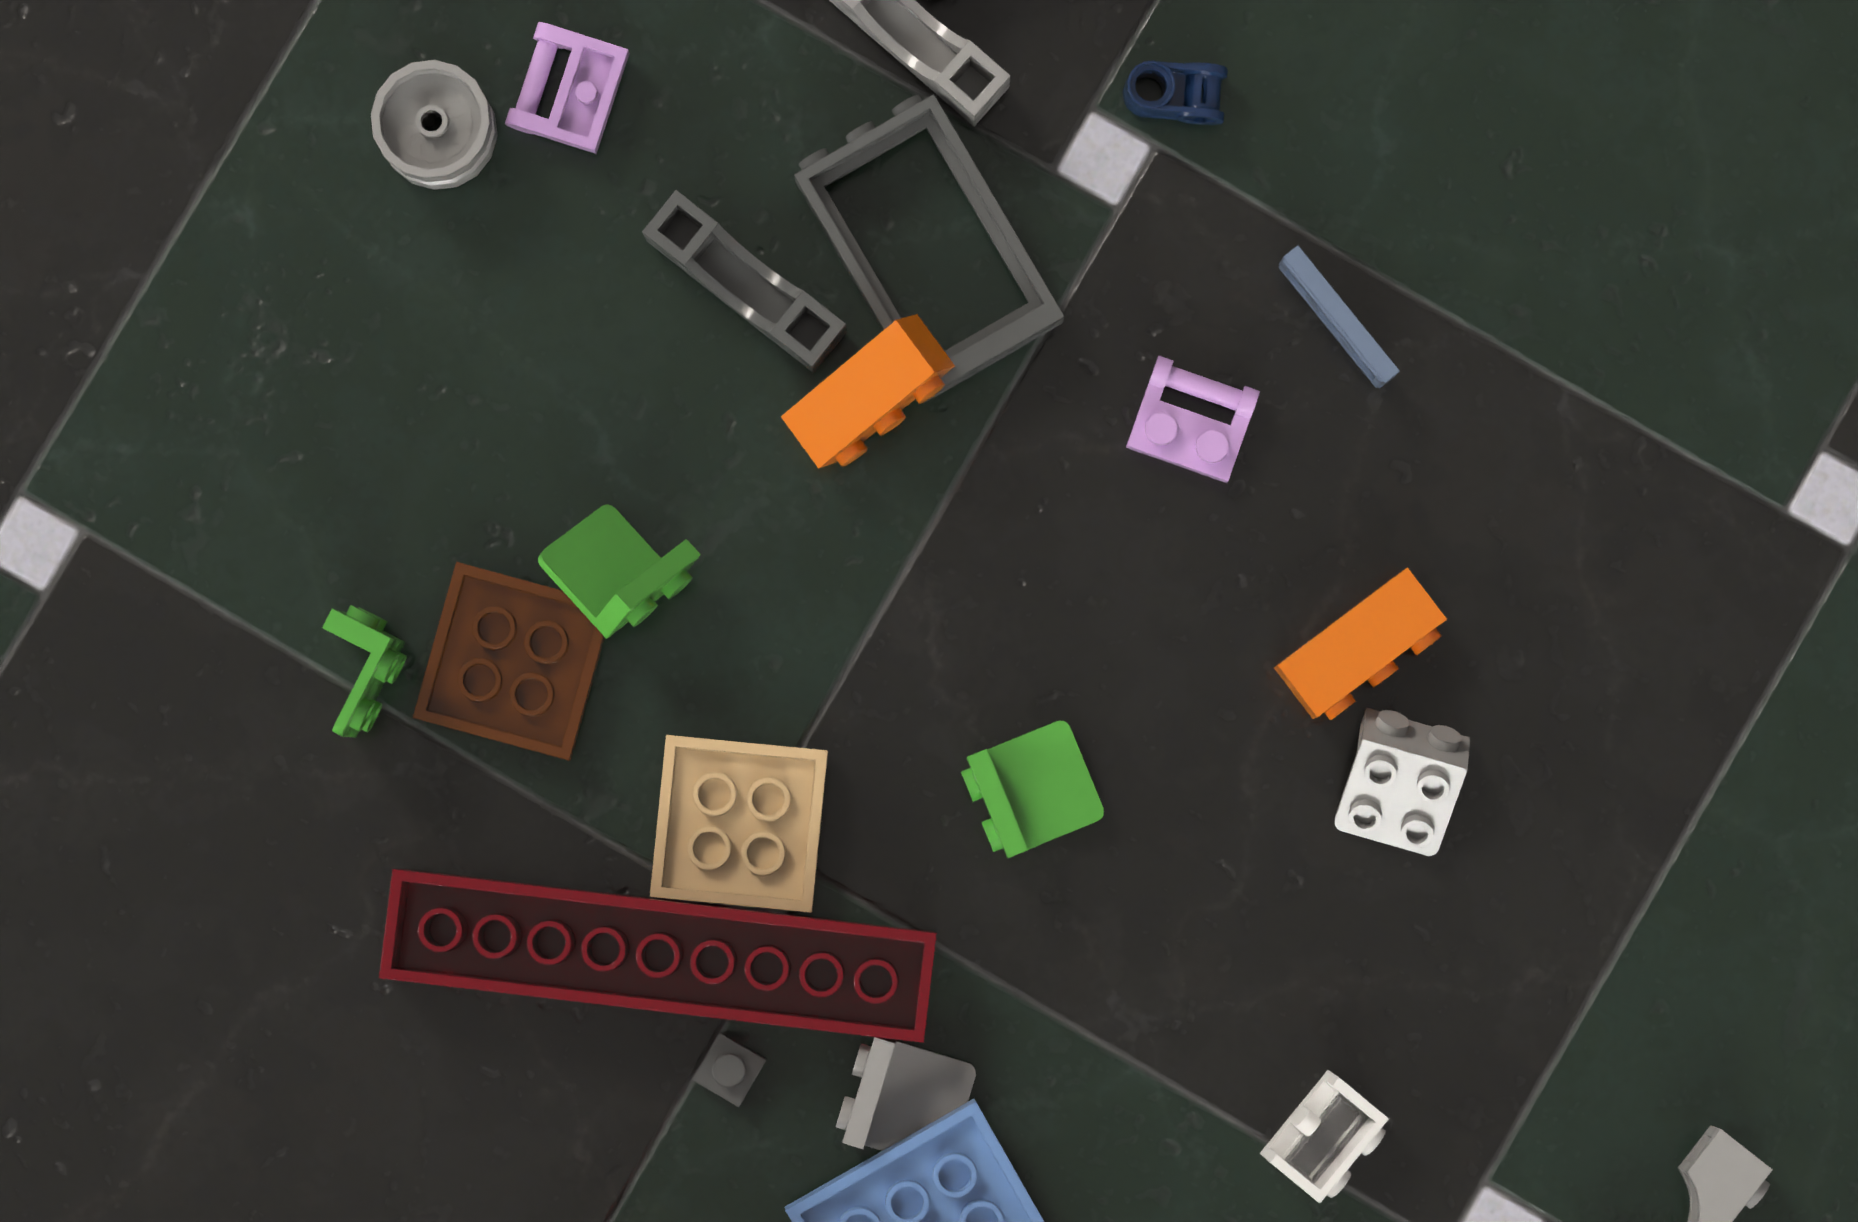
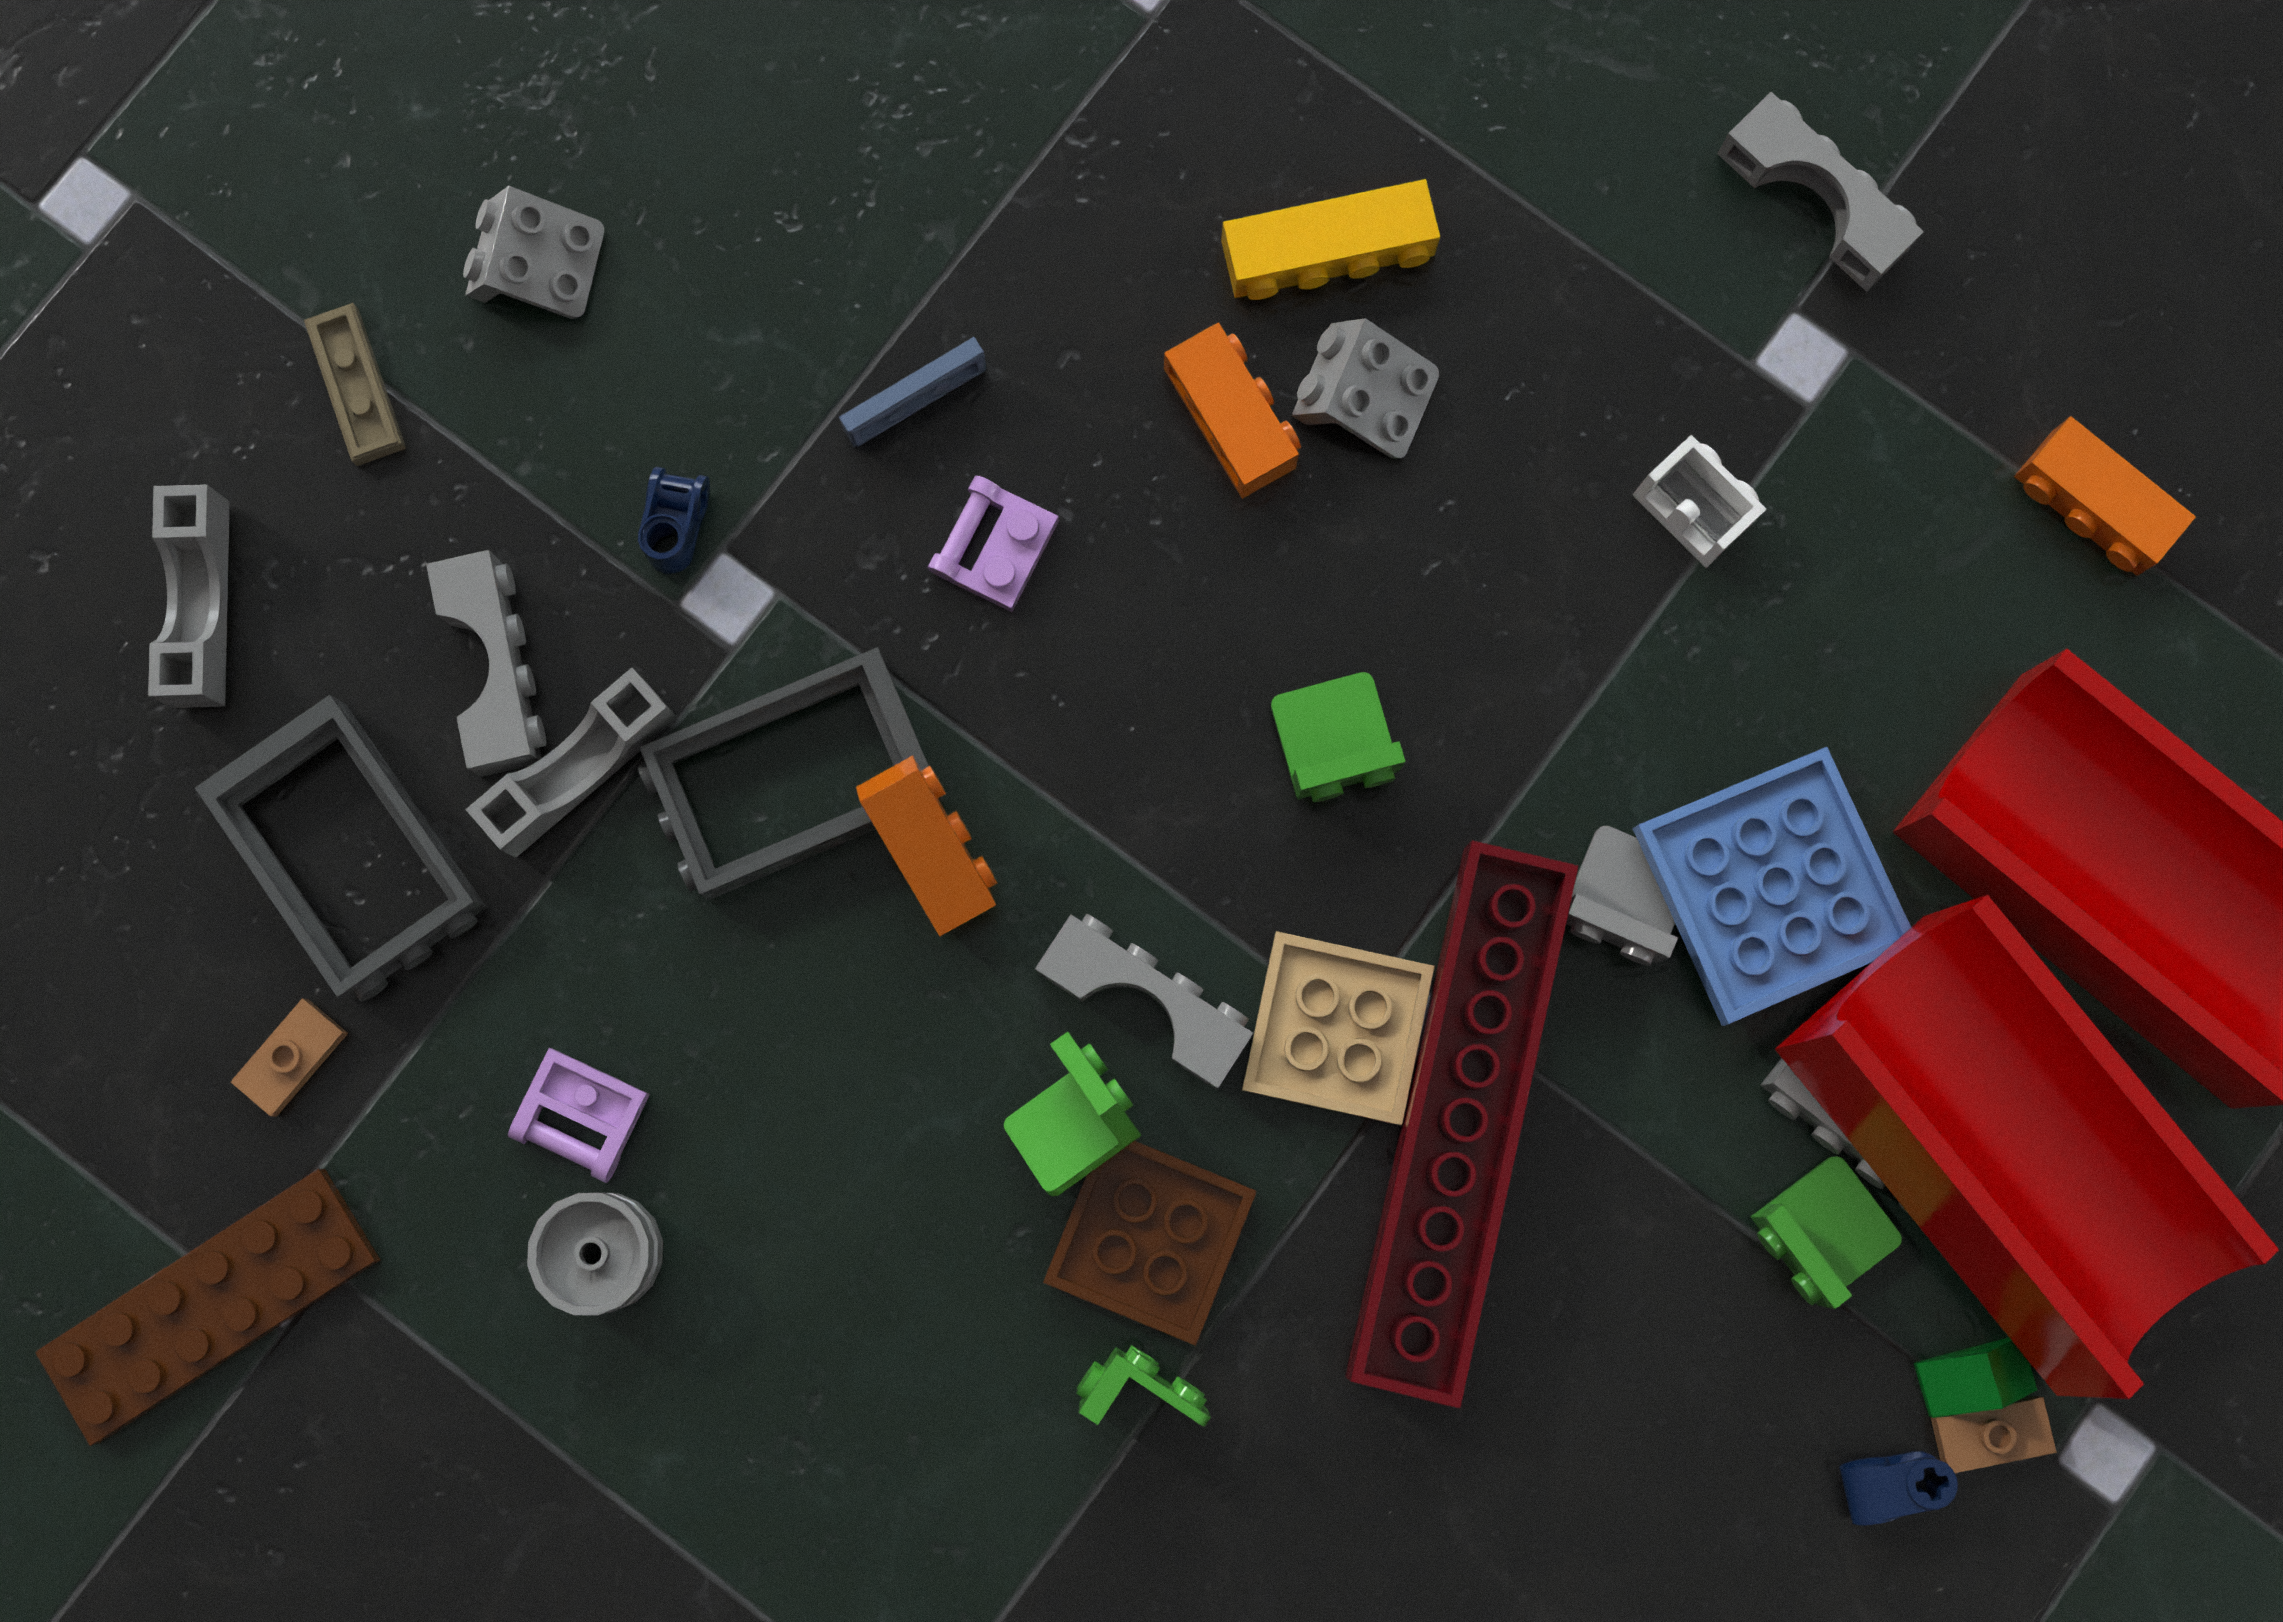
camera: 85 degrees left, 5 degrees down
dark grey arch [642,190,847,373] -> none
dark grey plate [692,1032,767,1107] -> none
none -> light grey arch [1035,914,1253,1090]
none -> yellow brick [1221,179,1440,300]

